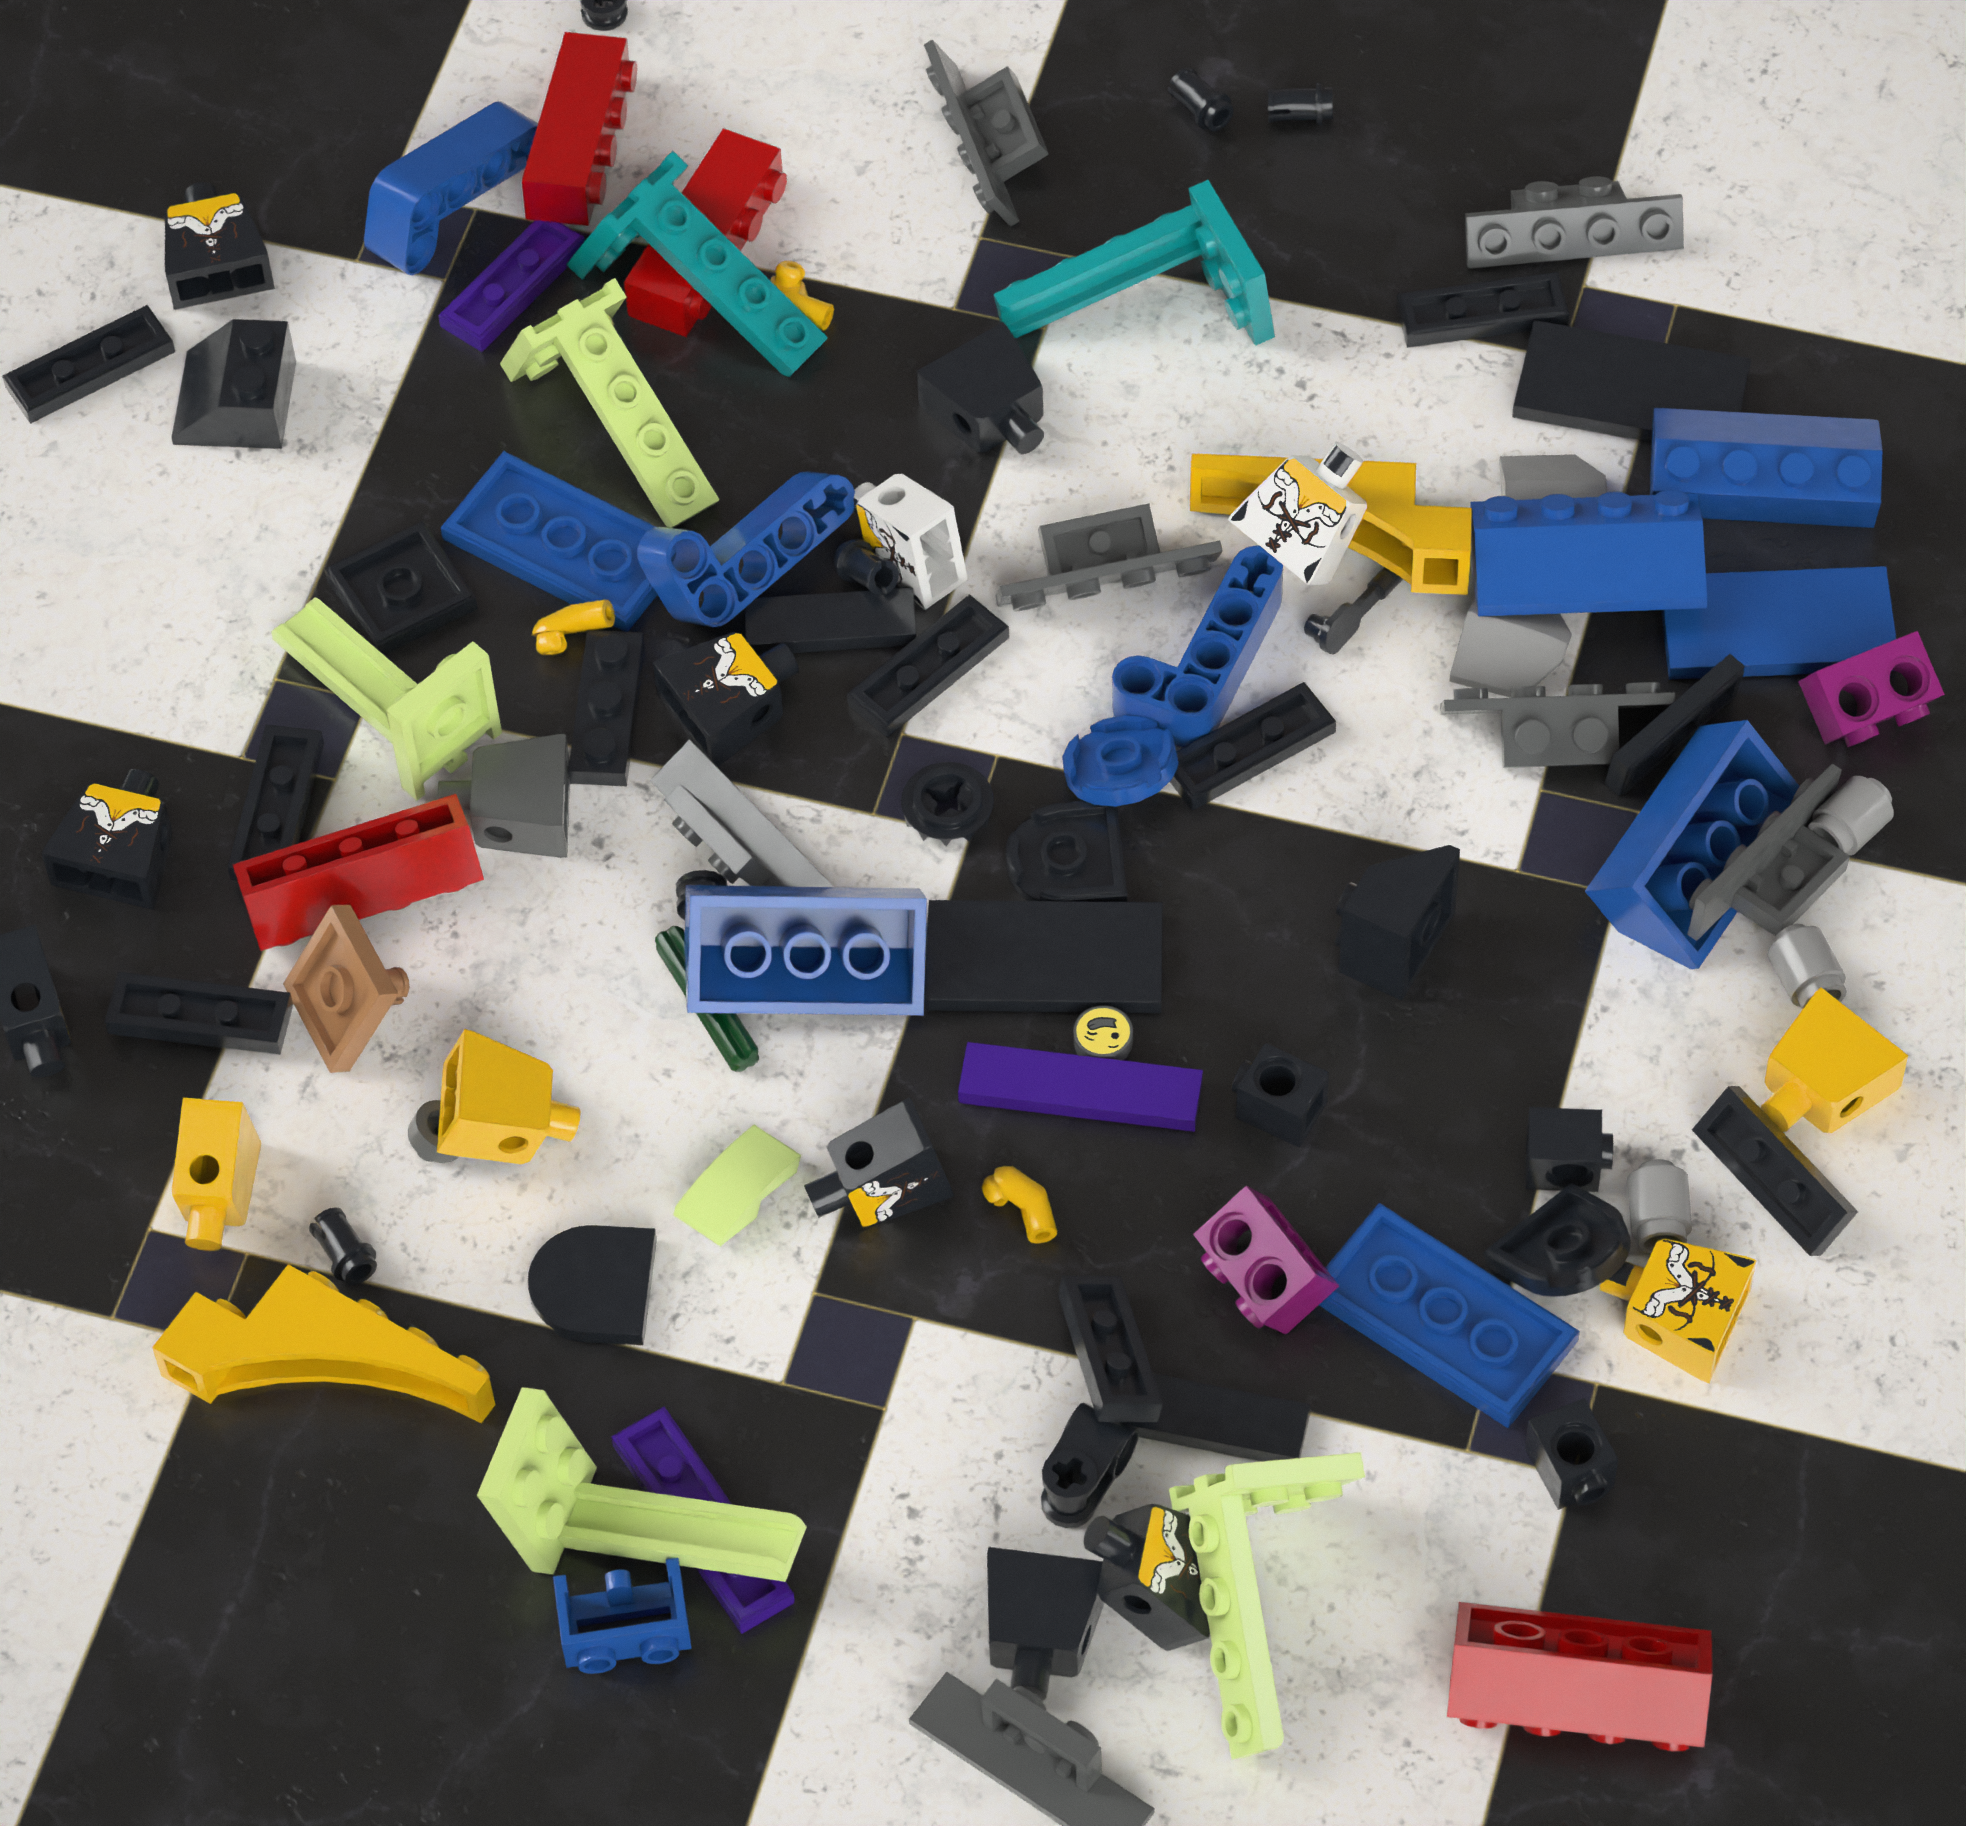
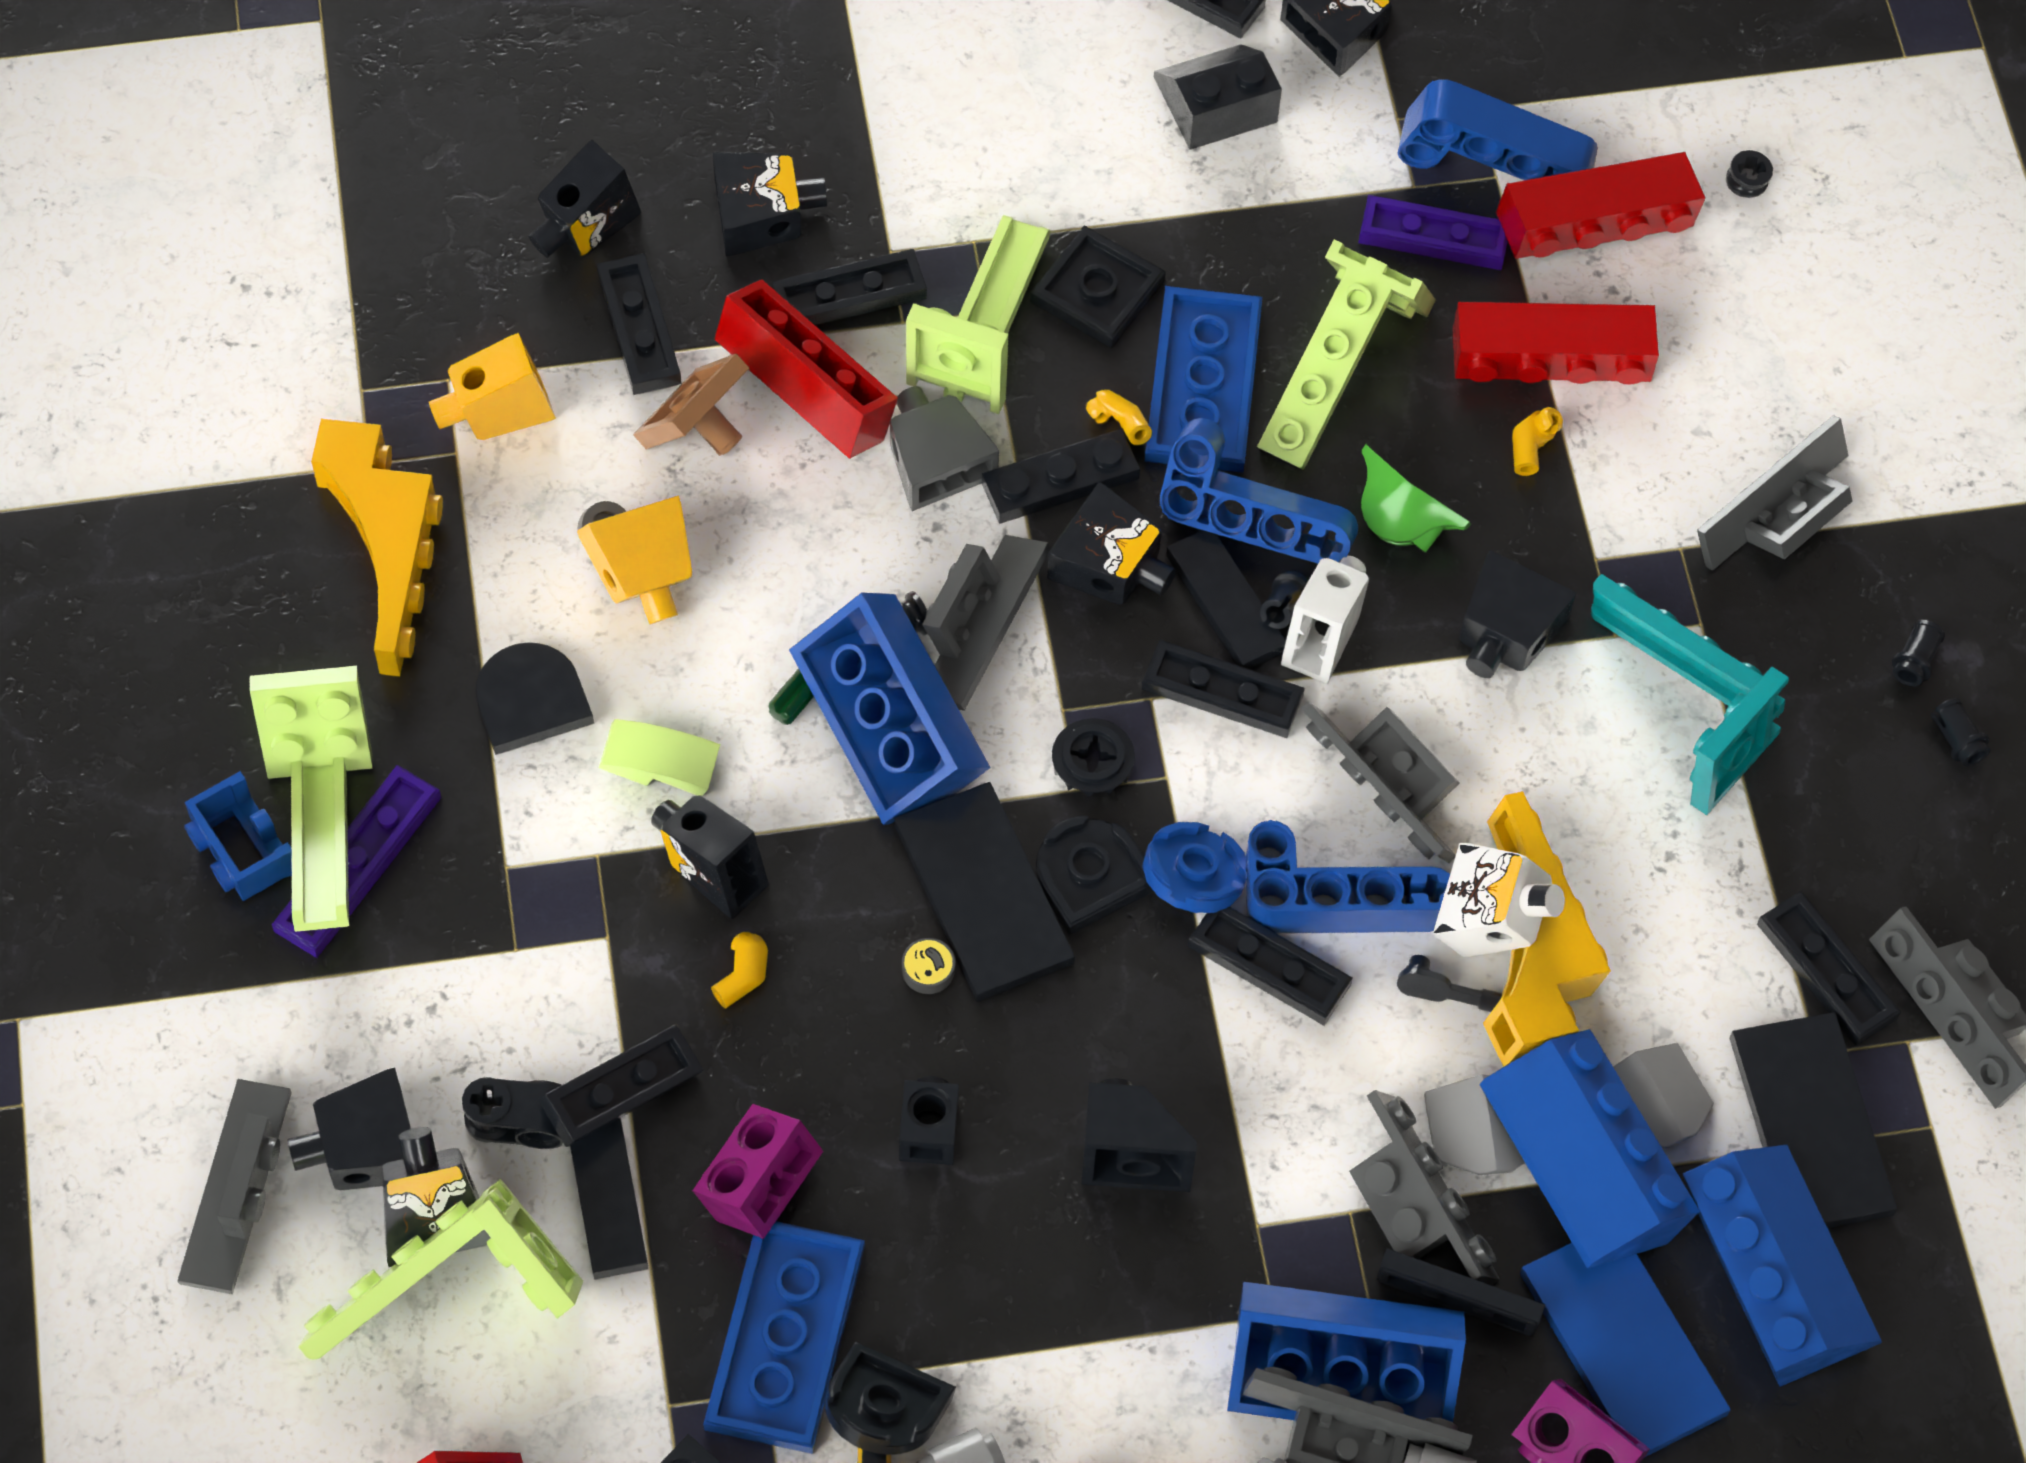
camera: 60 degrees right, 5 degrees up
black pin [309,1207,377,1285] -> none
teal bracket [566,151,828,377] -> none
dark purple tile [958,1042,1203,1132] -> none
black brick [1526,1107,1613,1192] -> none
none -> bright green hat [1361,444,1471,553]

